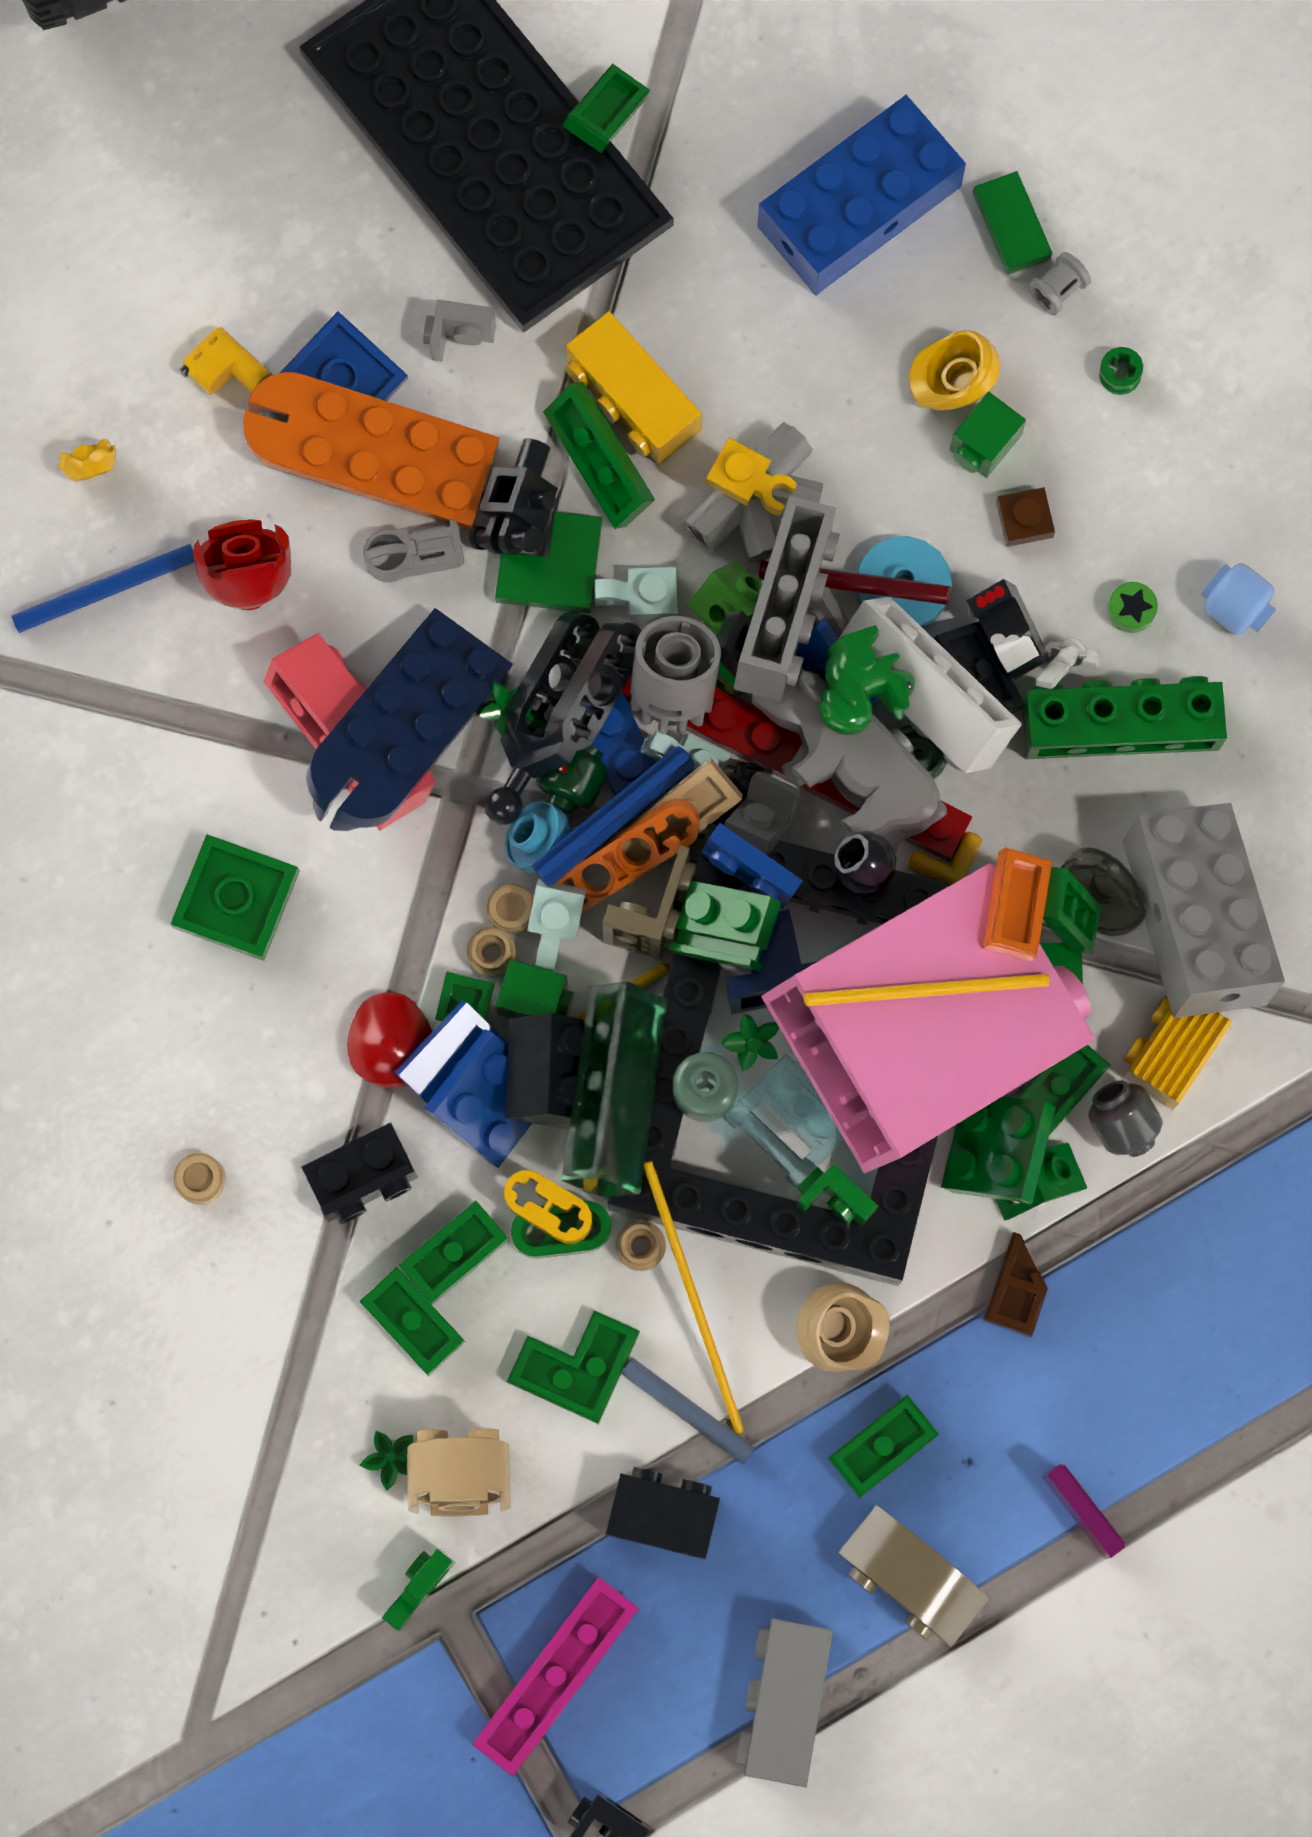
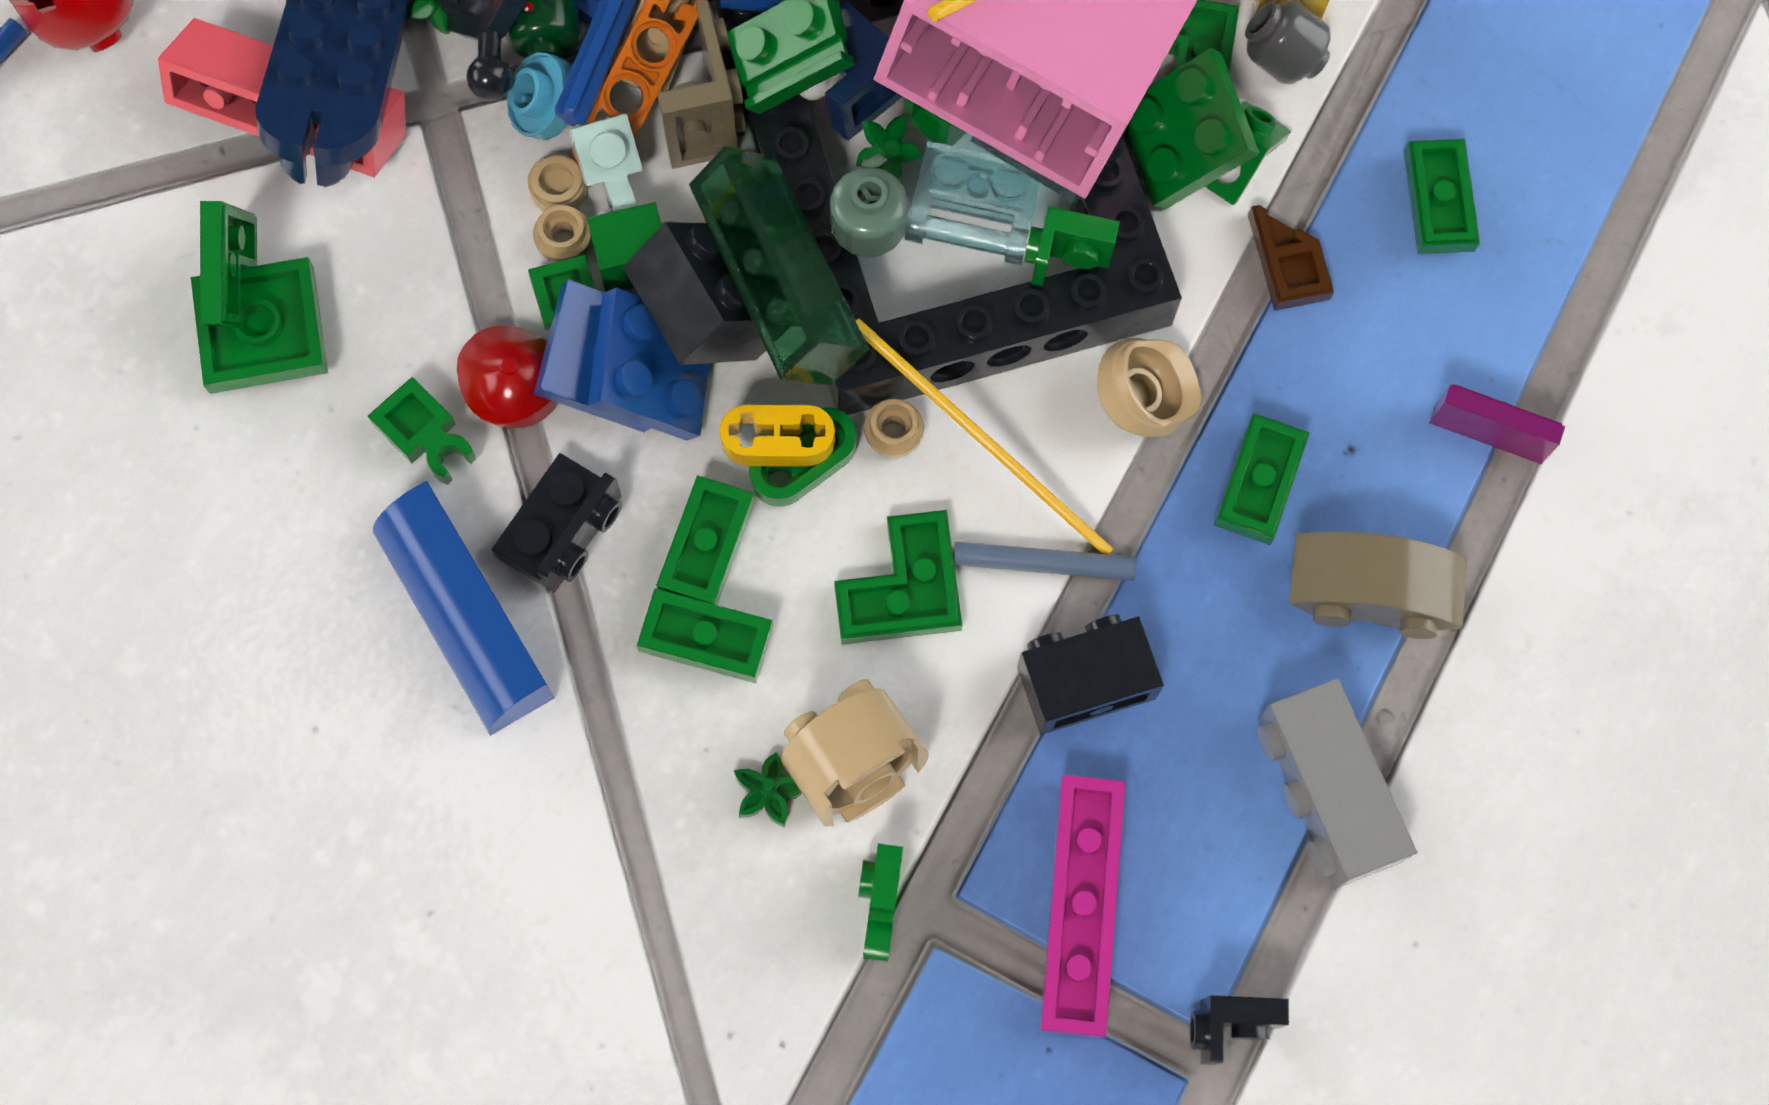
camera: 35 degrees left, 5 degrees down
tan tile [174,1153,226,1205] -> none
none -> green tile [200,201,257,327]
none -> green plate [367,377,476,485]
none -> blue brick [373,481,555,736]
none -> green plate [1404,139,1480,254]

